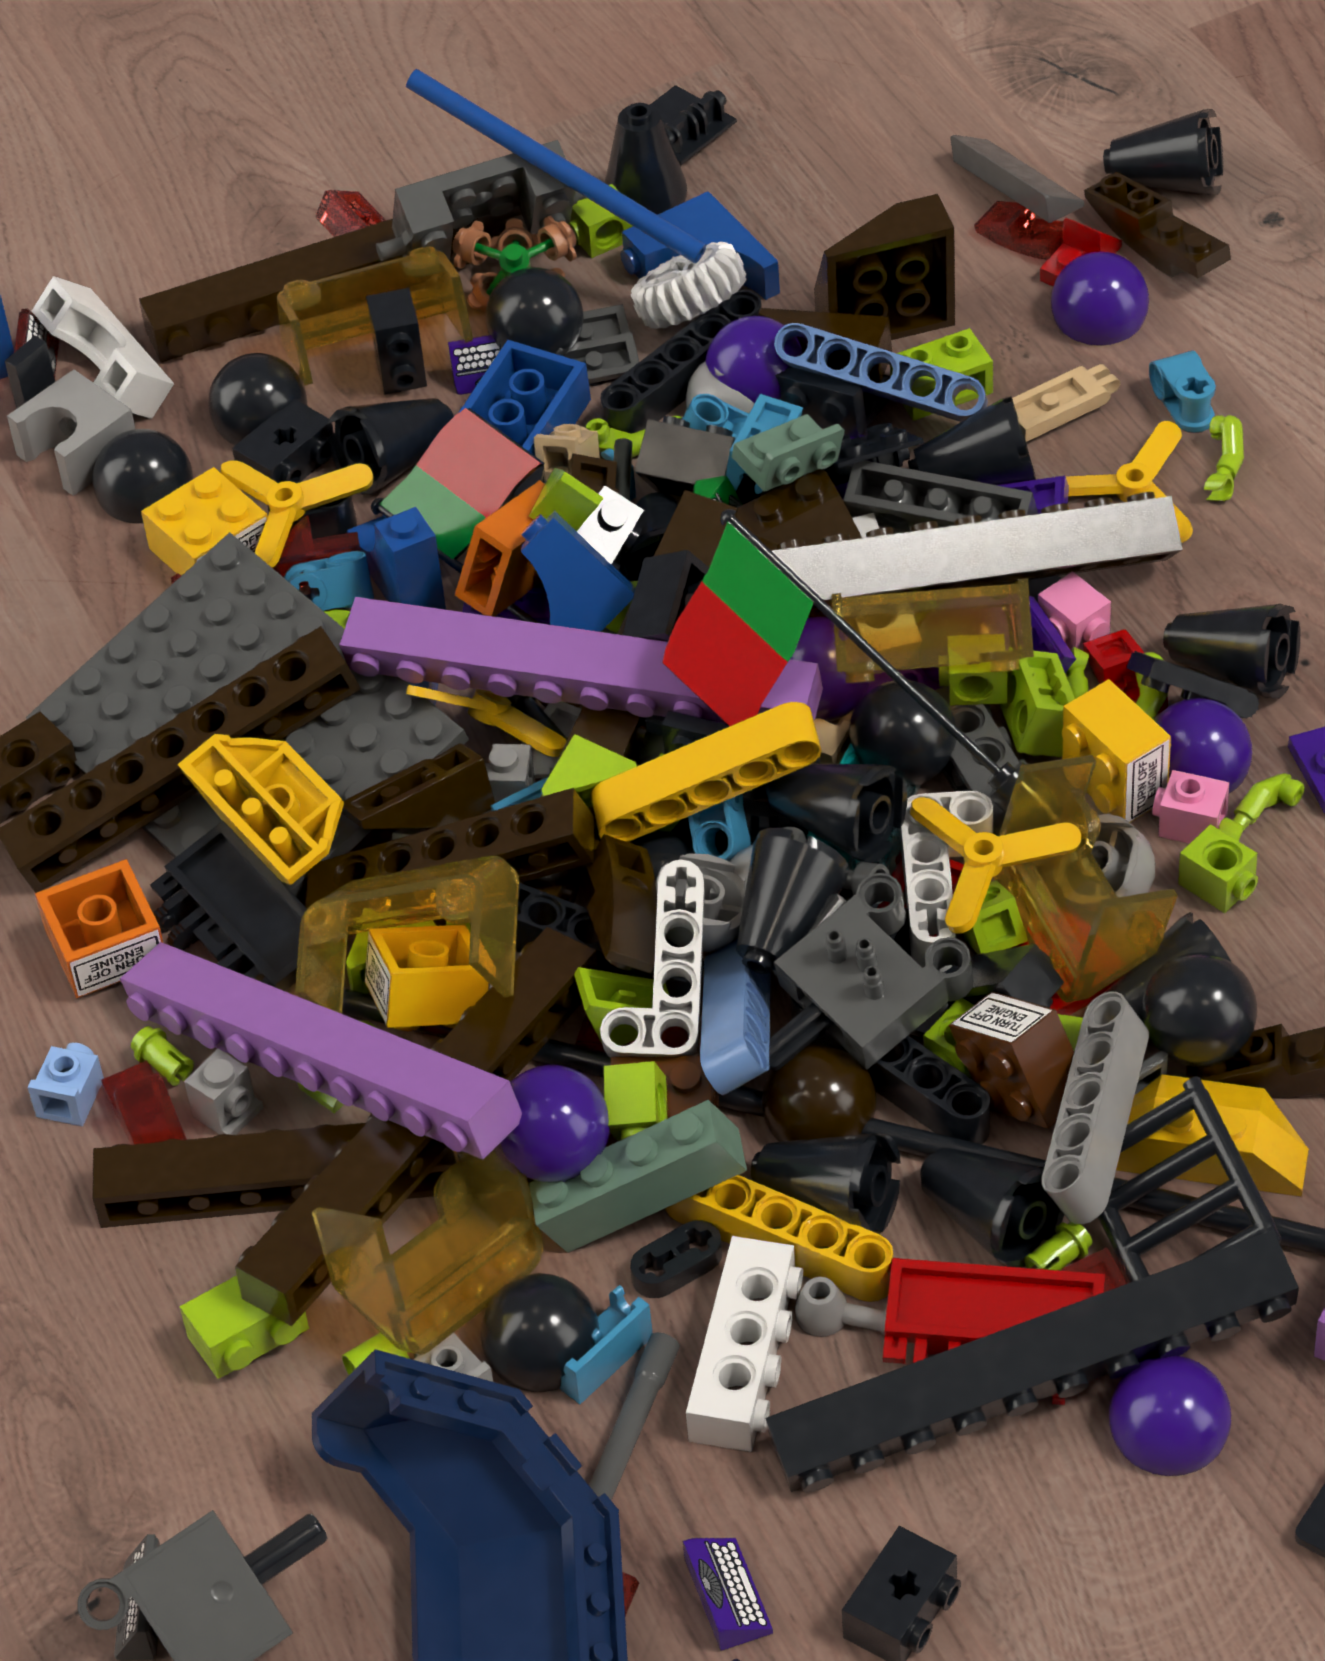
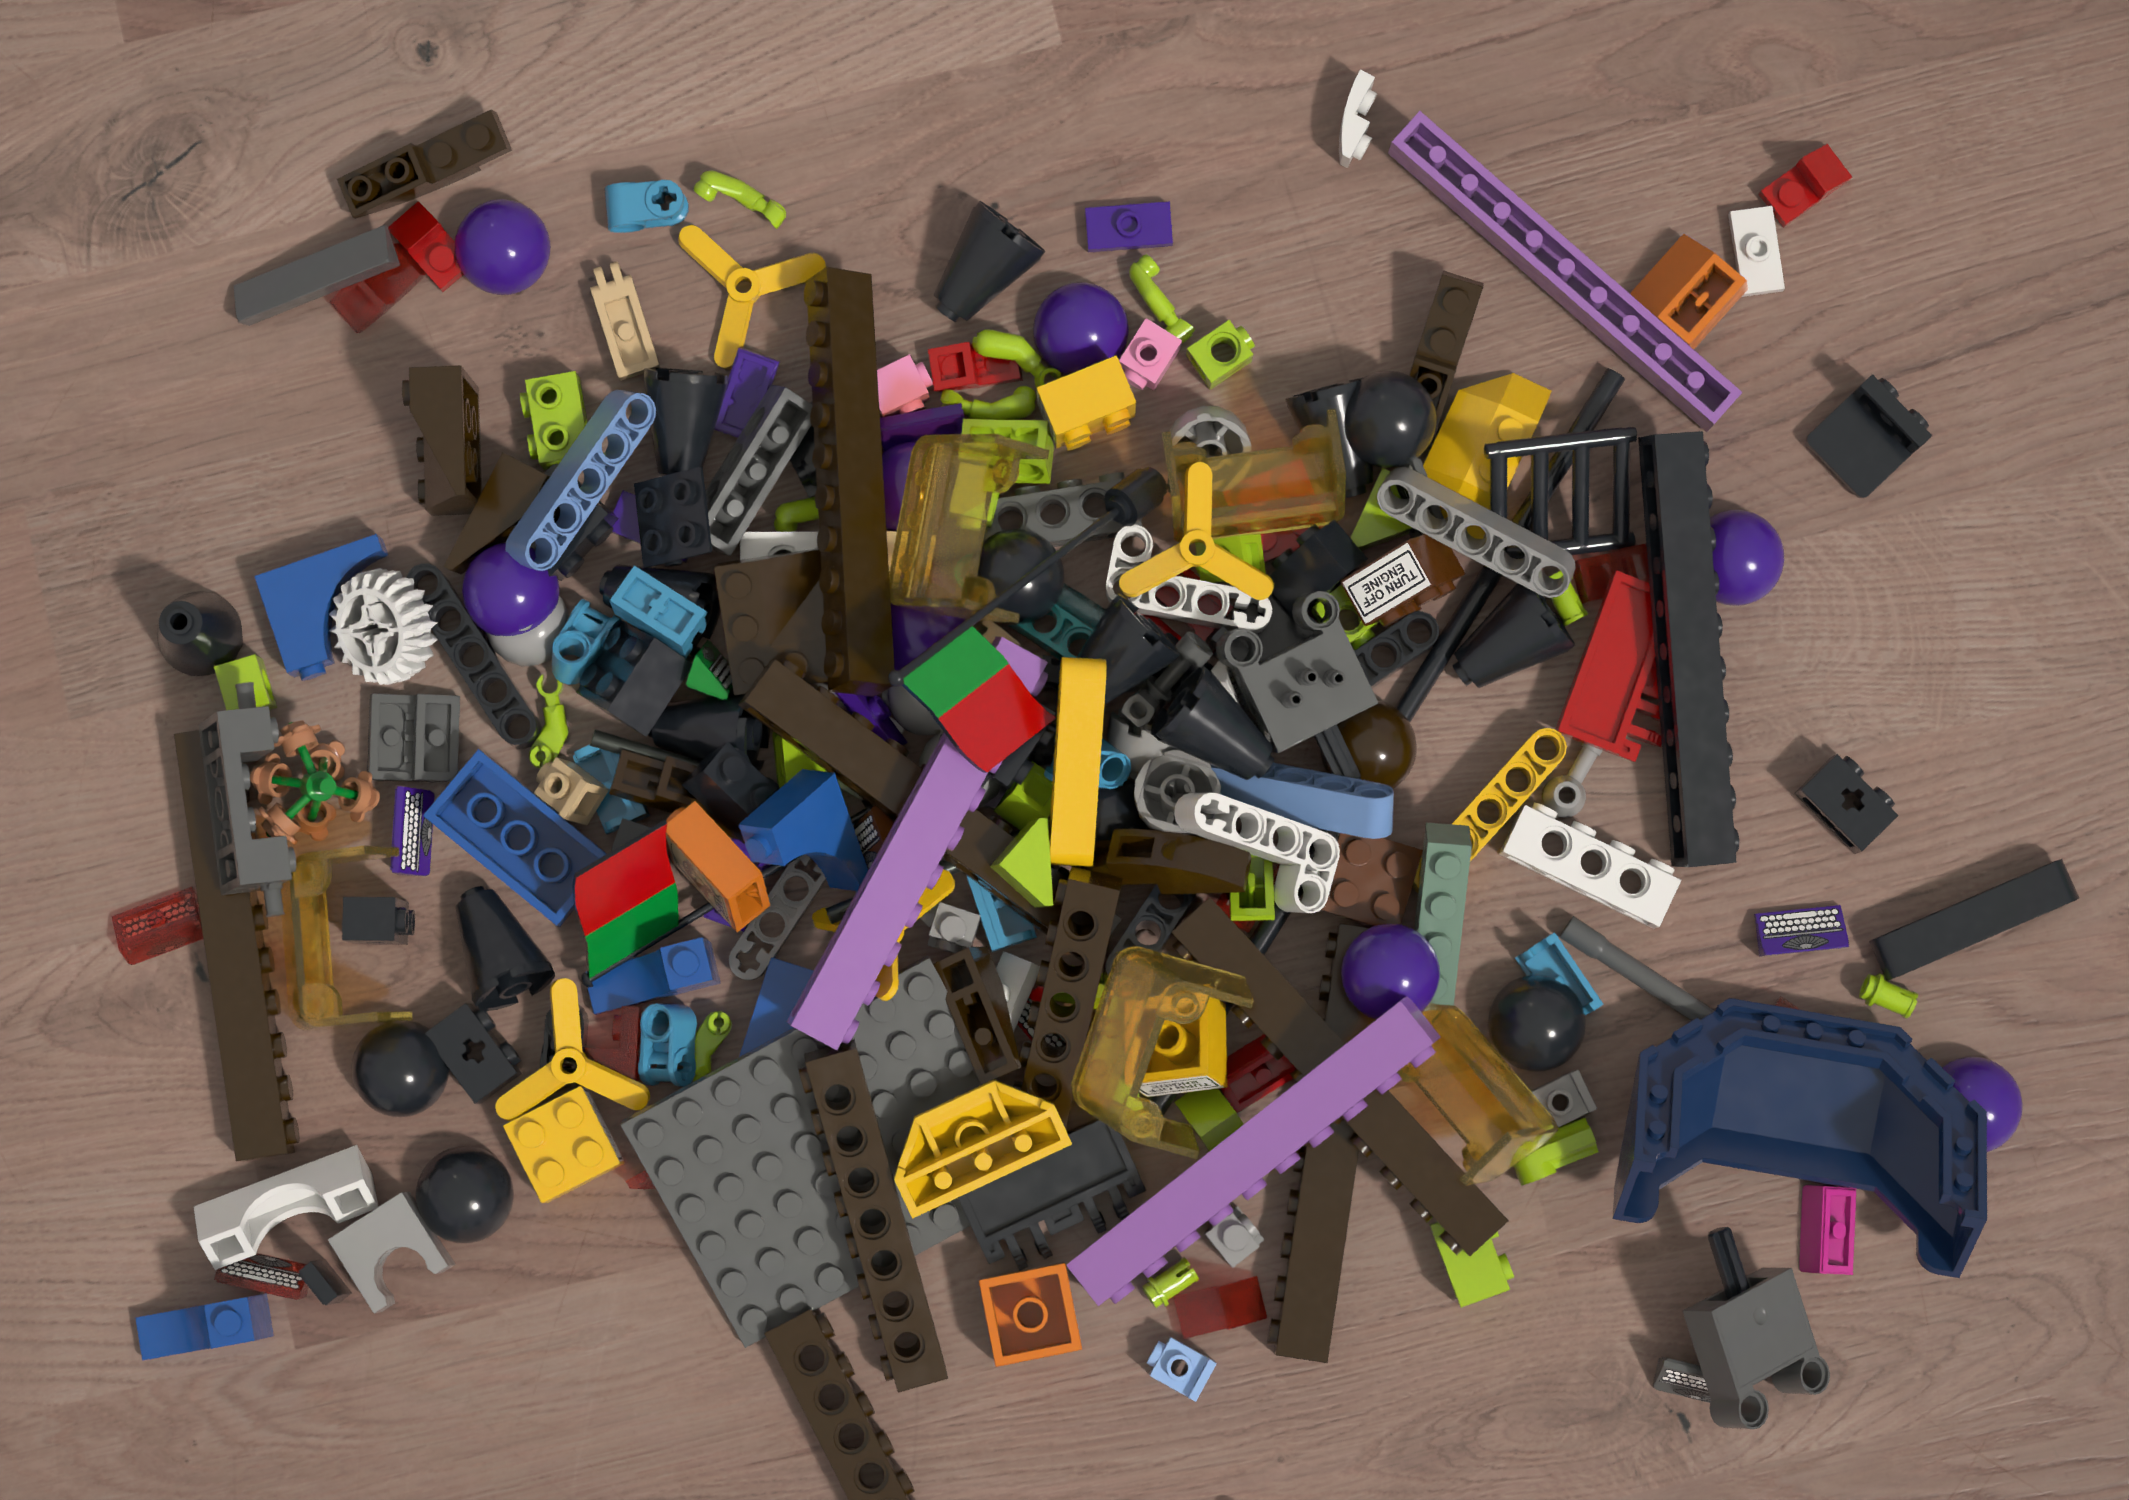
camera: 80 degrees left, 35 degrees up
blue piece [406,69,707,264] -> none
black piece [486,267,584,356] -> none
lime slope [529,468,603,531] -> none
lime brick [604,1061,667,1141] -> none
black brick [623,550,709,642] -> none
black beam [630,1220,722,1298] -> none
black hinge [650,85,737,165] -> none
sand green bracket [731,414,844,492] -> none
black cone [751,1133,901,1232] -> none
black cone [1103,109,1224,195] -> none
black hinge [1127,651,1260,719] -> none

